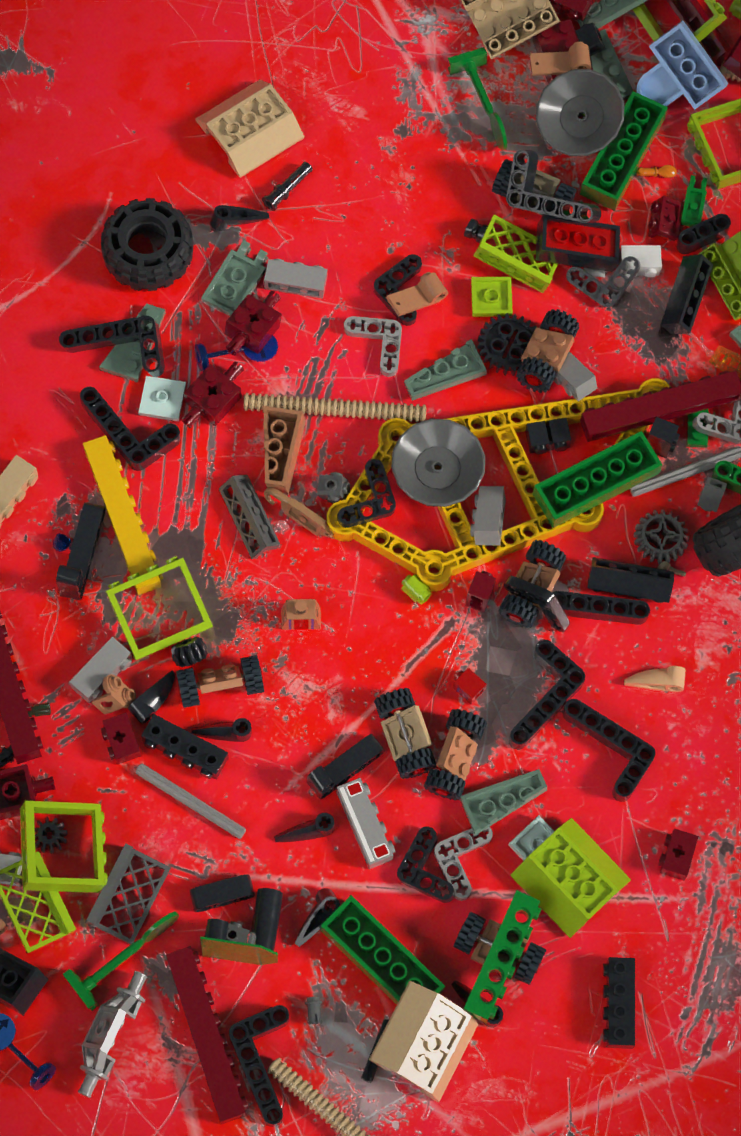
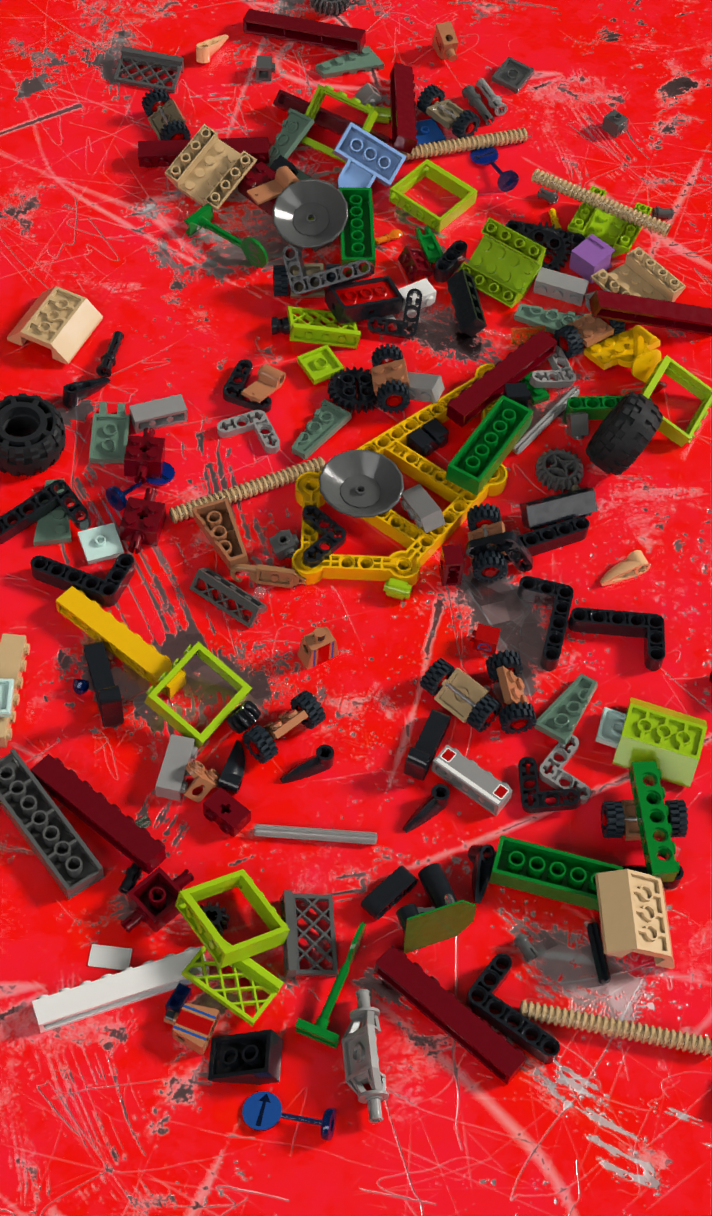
camera: 30 degrees left, 15 degrees down
black brick [141,714,229,780] -> none

